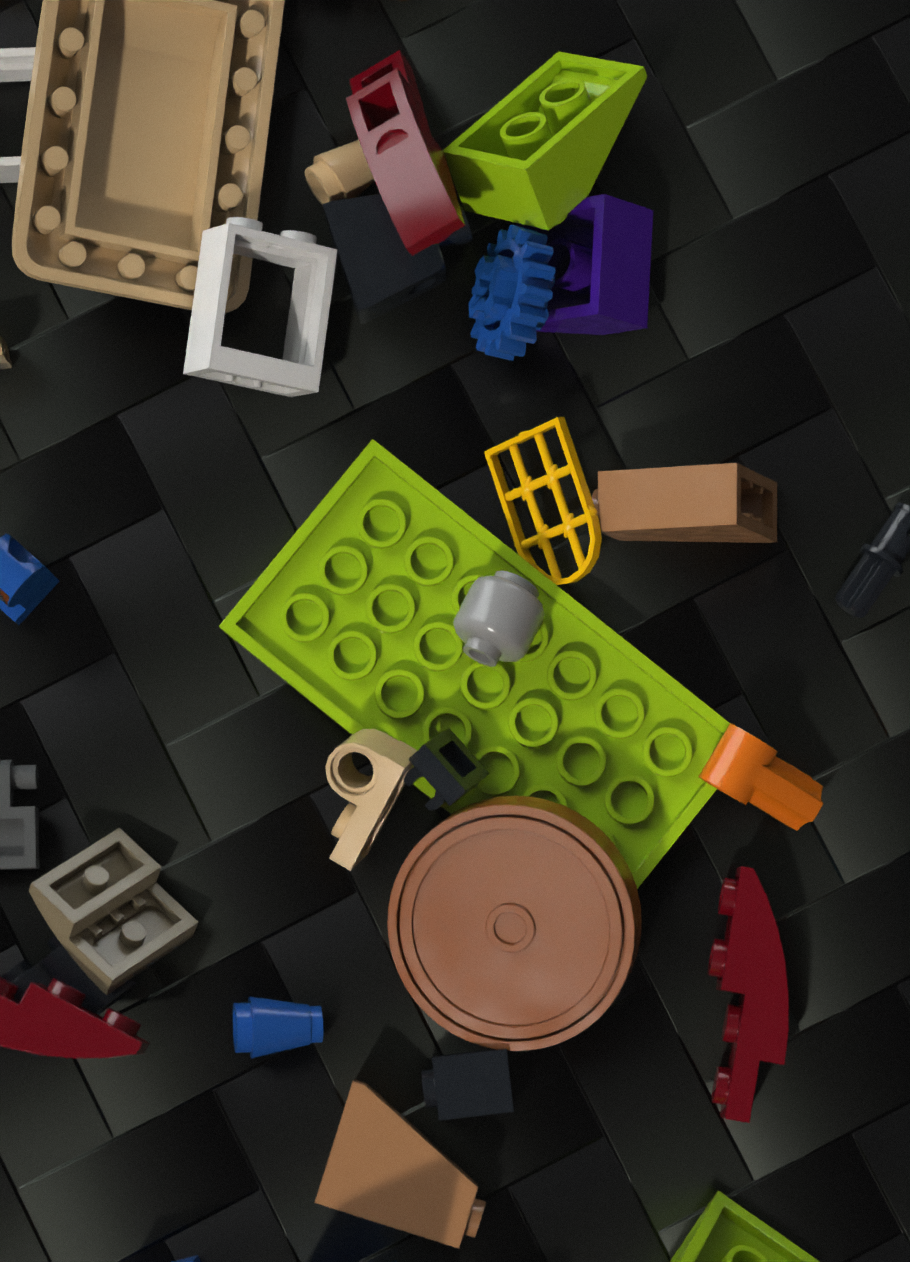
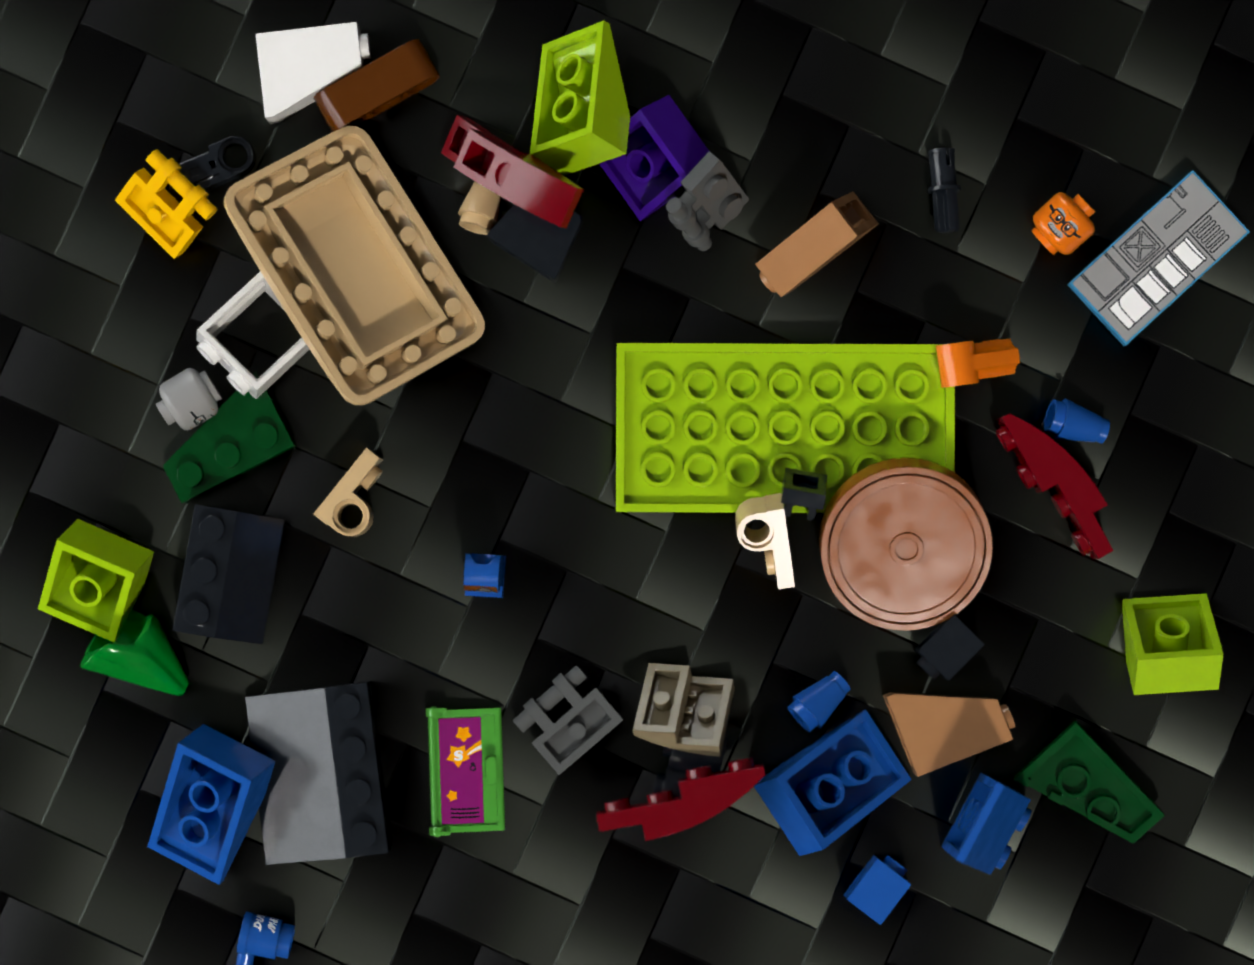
camera: 40 degrees left, 5 degrees up
white window [183,217,338,397] -> none
light grey head [453,571,545,667] -> none
blue gear [468,225,555,361] -> none
yellow window [484,417,602,585] -> none
none -> dark grey plate [666,152,750,251]
none -> blue slope [754,709,912,856]
none -> blue cone [1043,398,1110,444]

